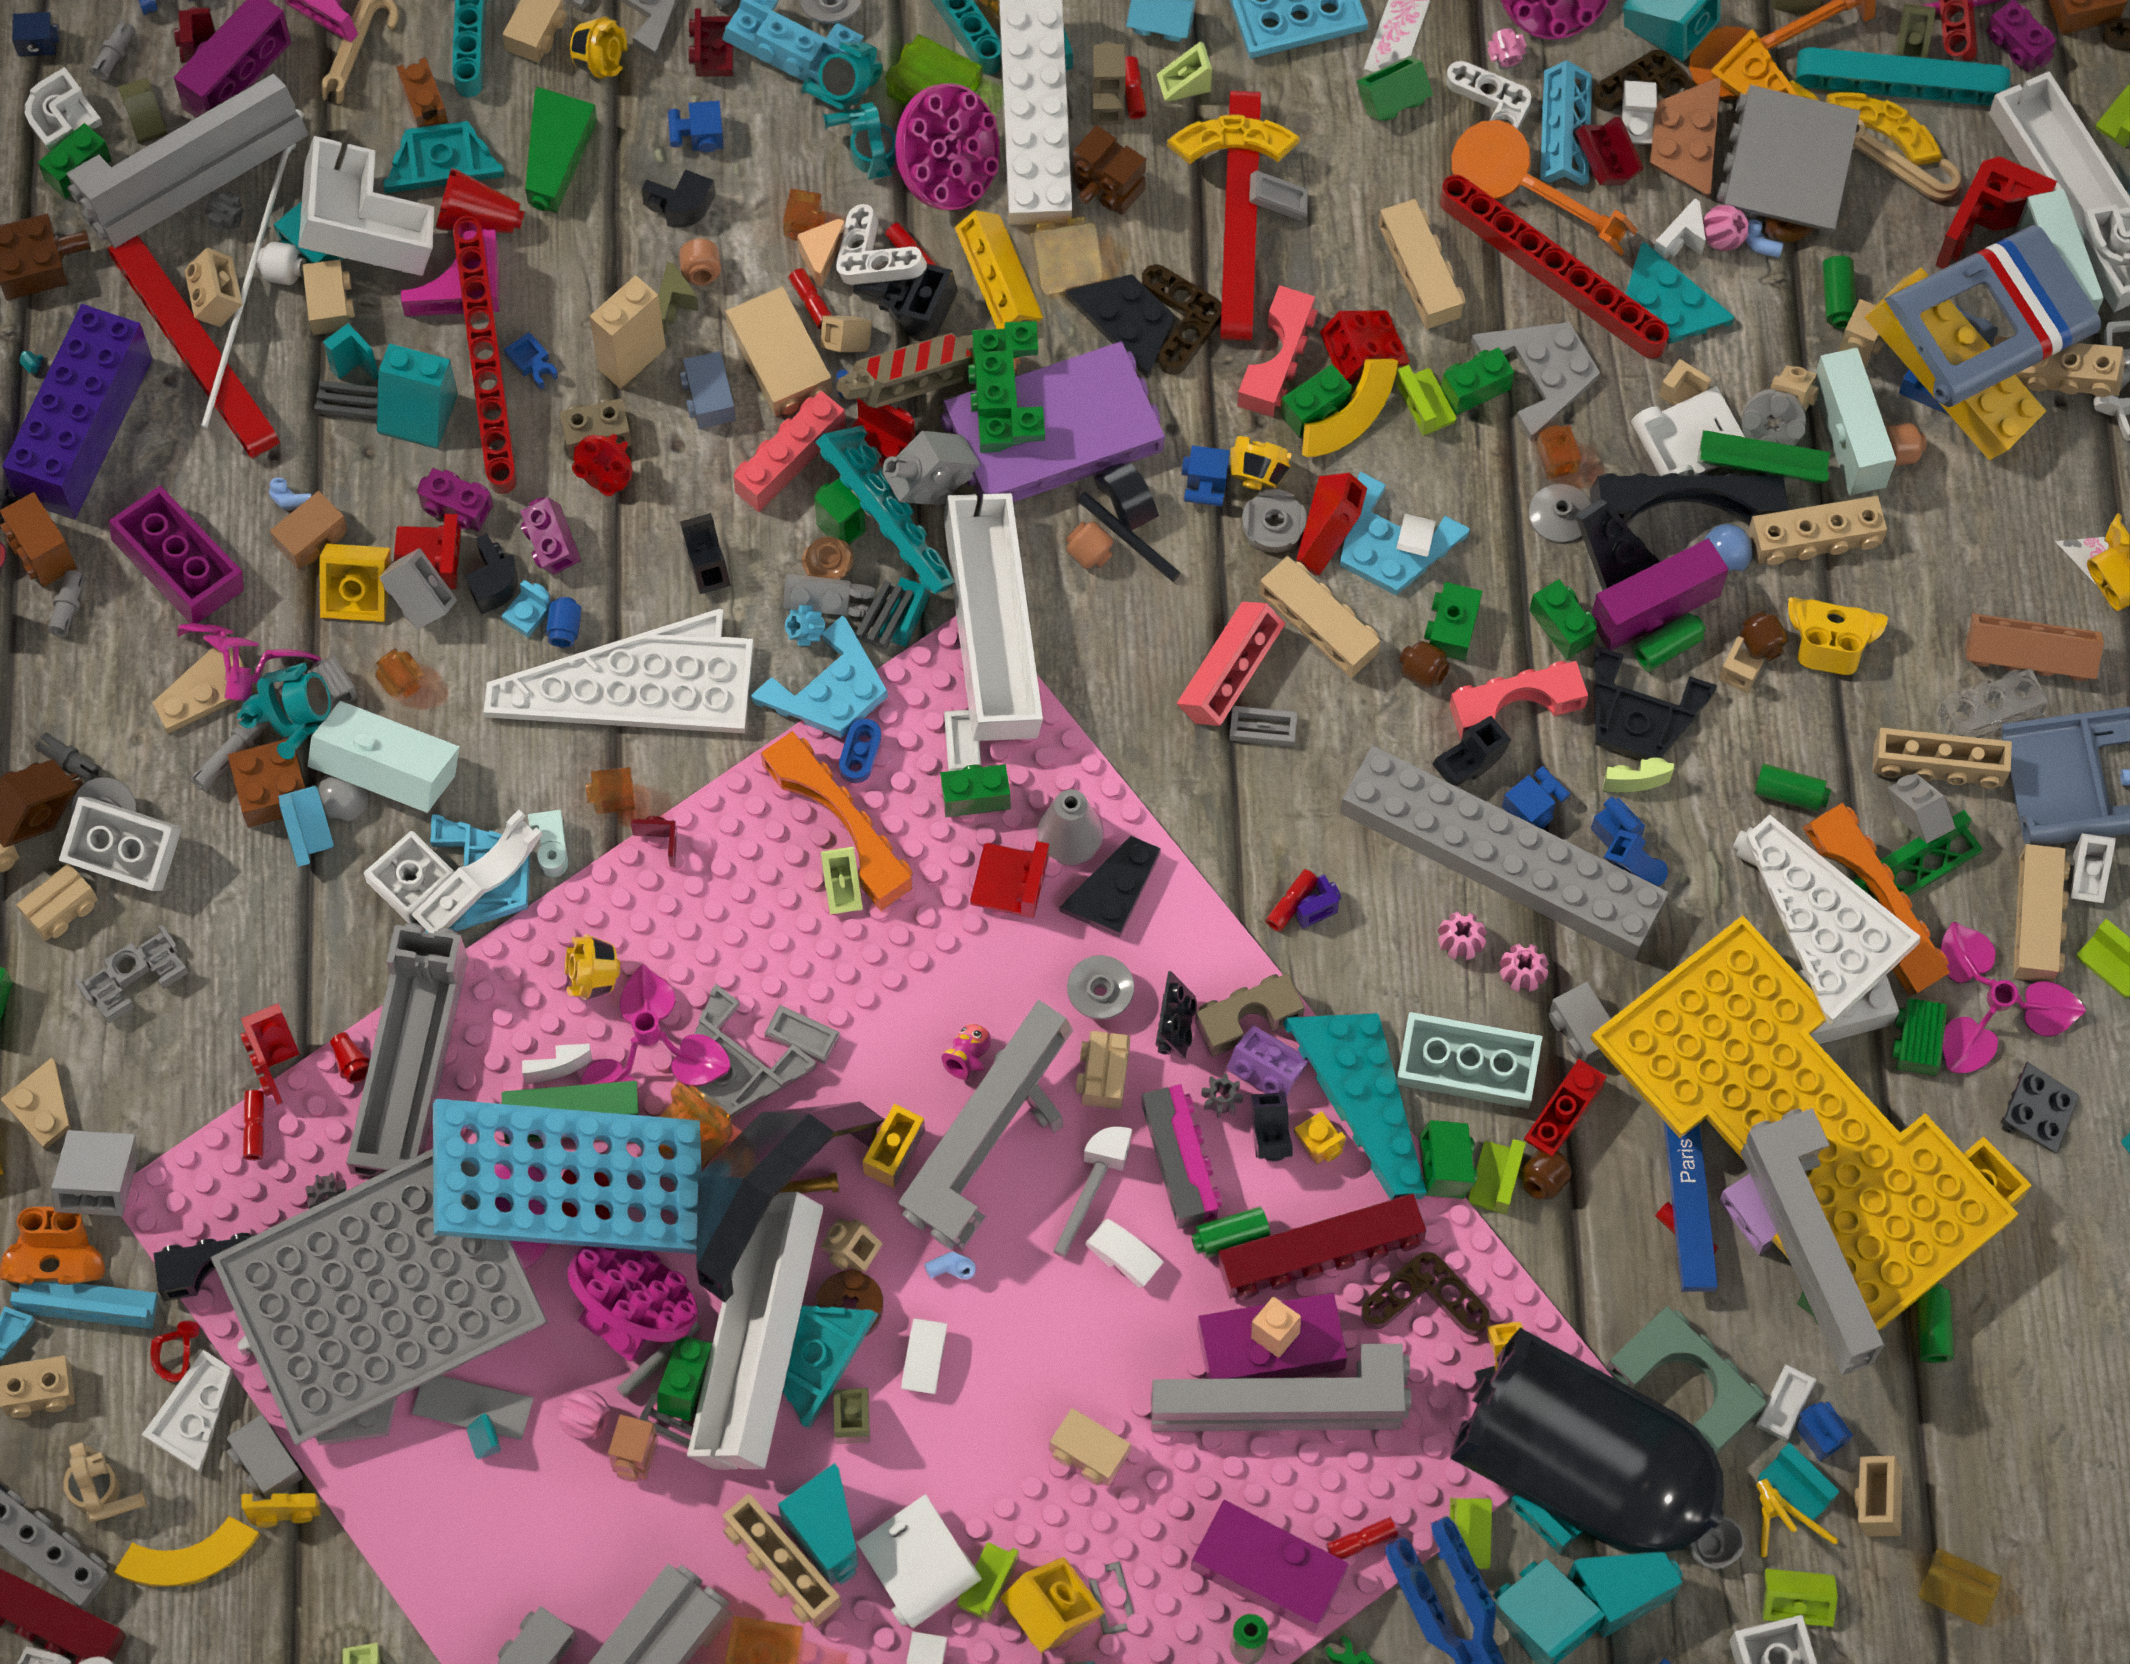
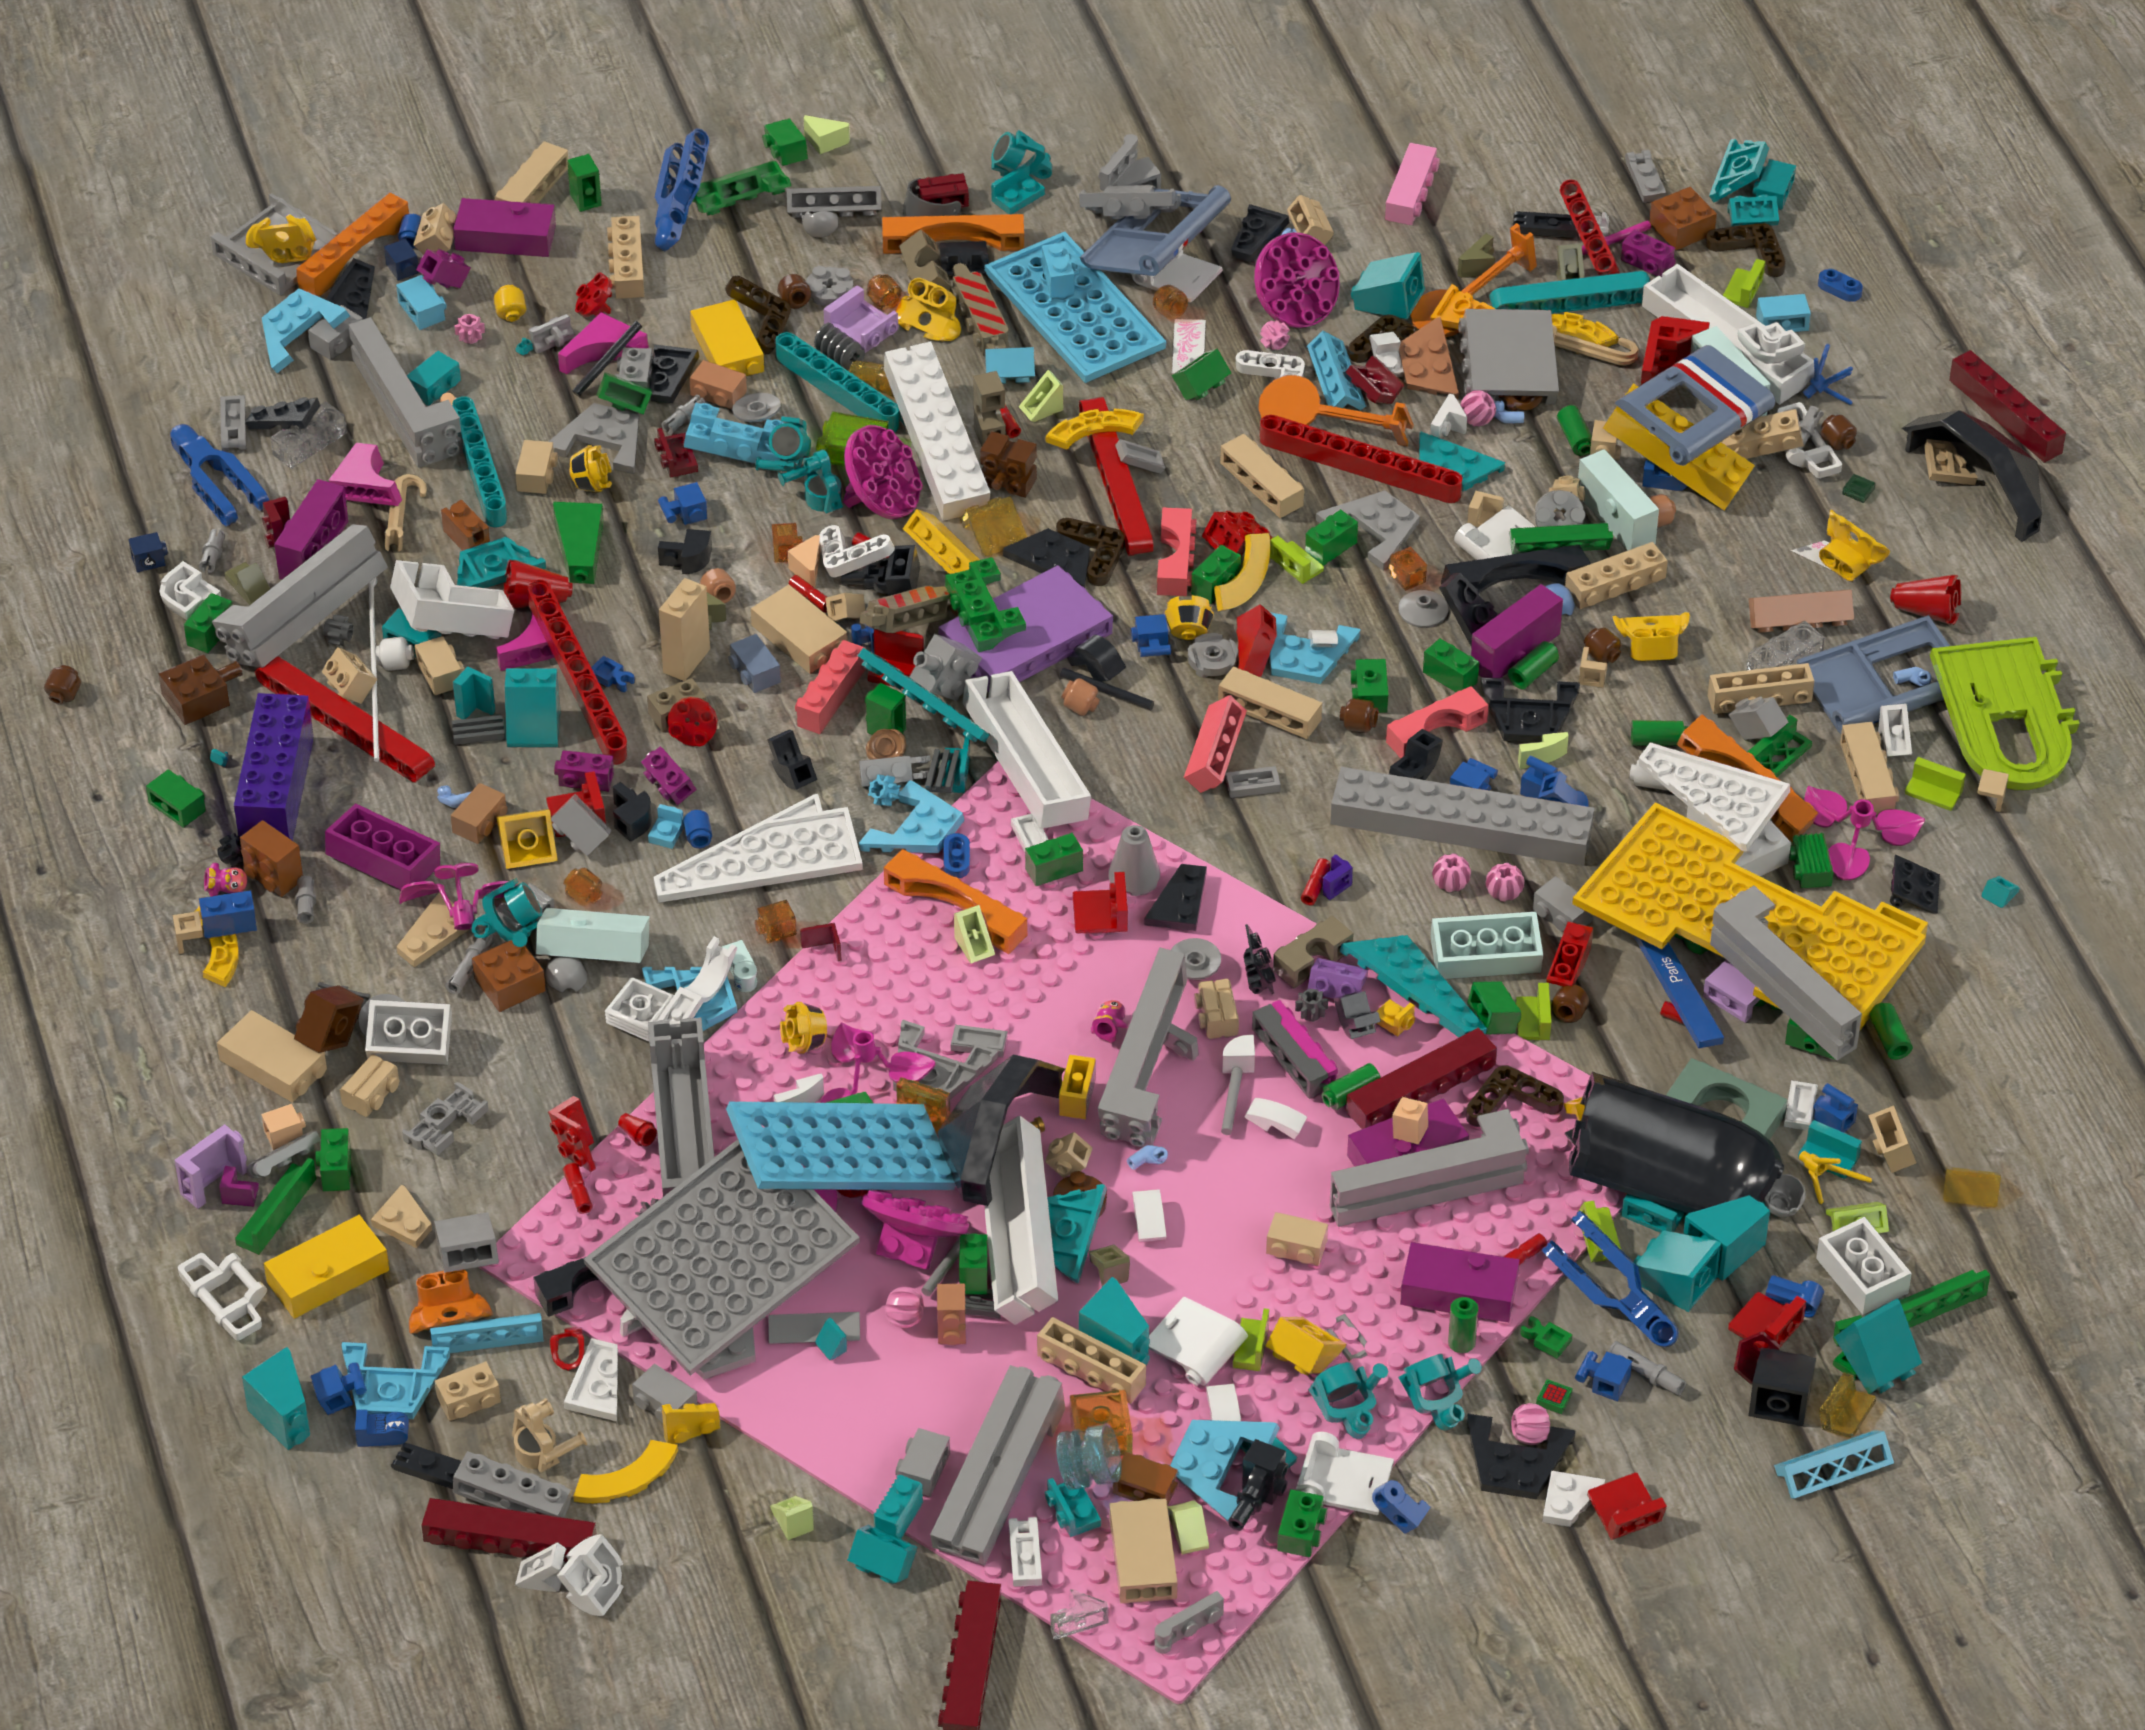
camera: 15 degrees left, 20 degrees down
medium azure panel [278,786,334,867] -> none

